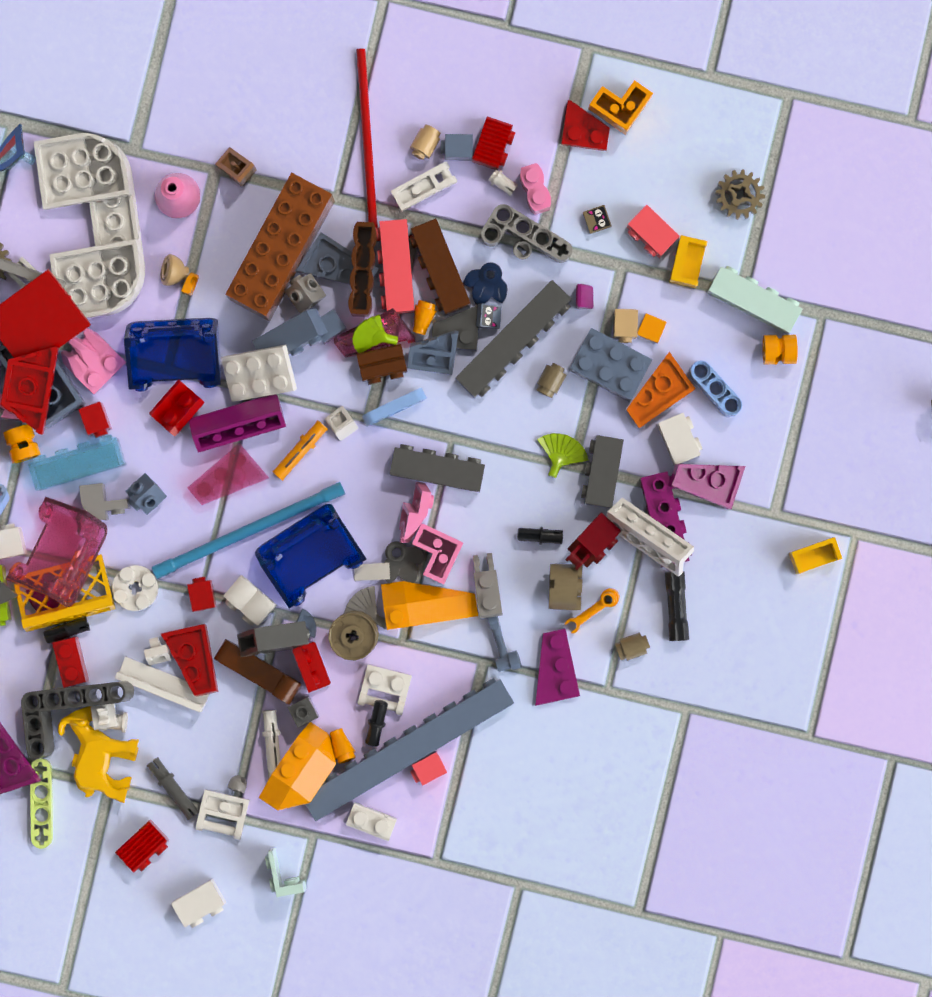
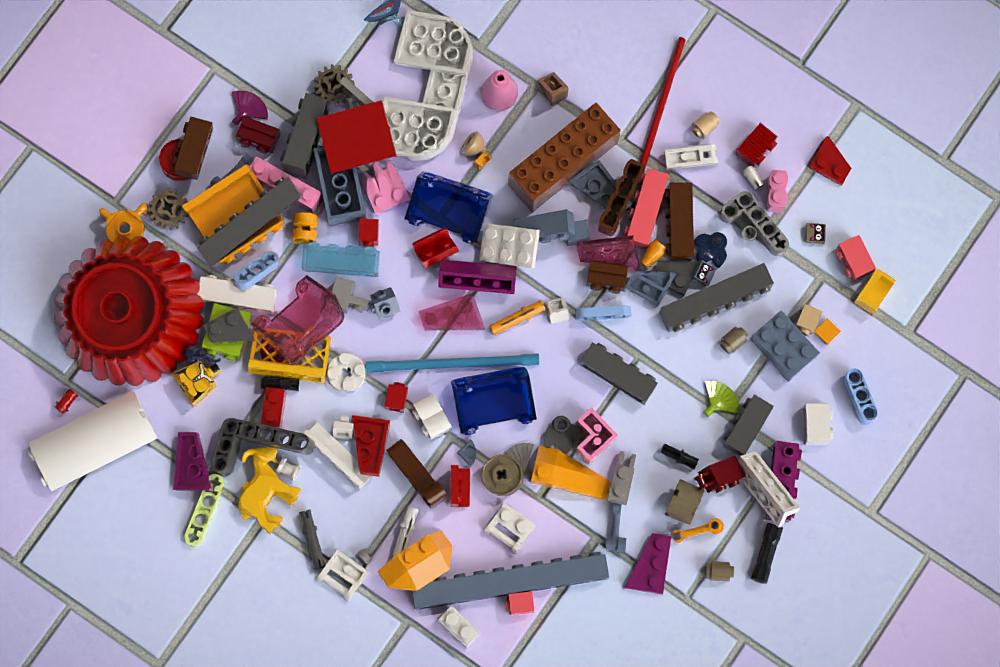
camera: 15 degrees right, 10 degrees down
red wing [0,346,59,435] -> none
white tile [91,704,118,730] -> none
red brick [115,819,170,872] -> none
white brick [171,879,227,928] -> none
dark grey brick [237,621,310,657] -> none
light aqua bracket [265,847,307,897] -> none
light grey brick [285,273,327,313] -> none
dark grey brick [287,696,320,728] -> none
light orange cone [330,728,356,764] -> none
lime hand [352,314,398,353] -> none
white sticker [354,563,390,581] -> none
black axle [365,700,388,746] -> none
bright pink plate [399,482,434,543] -> none
sand blue brick [440,134,473,161] -> none
magenta slope [576,284,594,309] -> none
light orange brick [588,80,653,135] -> none
orange wing [626,351,696,428] -> none
wing [668,464,746,509] -> none
light aqua brick [707,266,803,335] -> none
dark tan gear [715,169,765,220] -> none
light orange wheel [762,334,798,365] -> none
yellow panel [789,537,843,574] -> none

